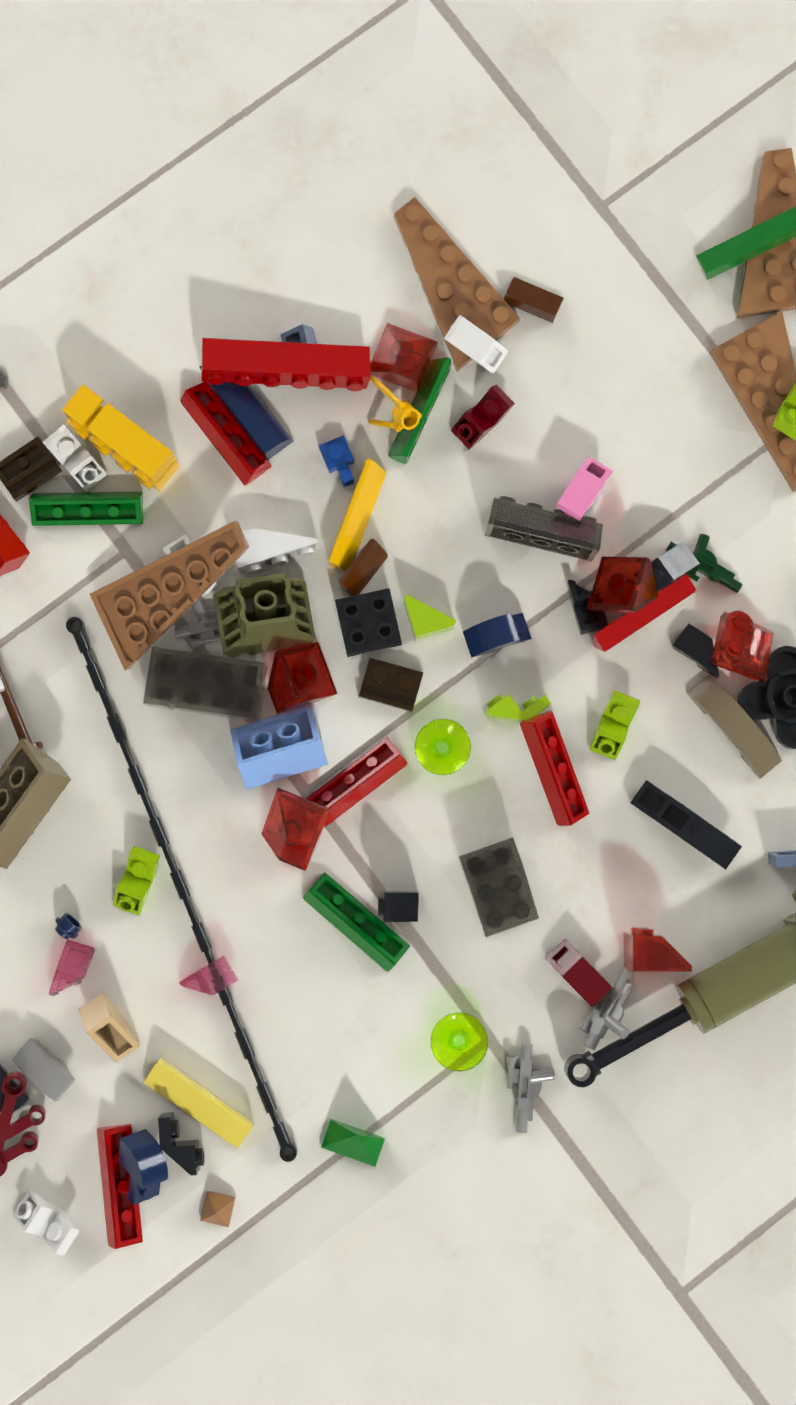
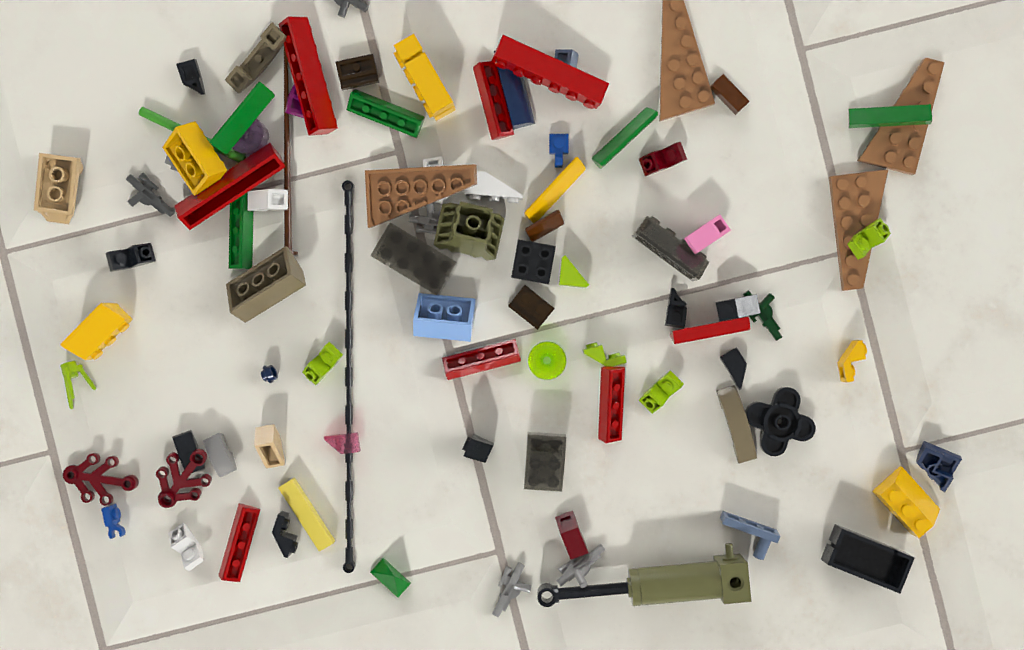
camera: 35 degrees right, 5 degrees up
white slope [43,424,107,492] -> none
clear pink slope [49,939,95,996] -> none
dark blue brick [118,1129,168,1205] -> none
medium nougat slope [200,1191,236,1227] -> none
clear red slope [261,788,331,871] -> none
clear red slope [267,642,337,714] -> none
green slope [303,872,410,972] -> none
yellow plant [368,375,422,432] -> none
clear red slope [370,323,438,393] -> none
clear neon green dish [431,1012,488,1071] -> none
white slope [444,315,509,374] -> none
dark blue brick [462,613,532,658] -> none
clear red slope [587,556,658,613] -> none
clear red slope [623,927,692,972] -> none
black slope [630,780,742,870] -> none
clear red slope [711,611,774,682] -> none

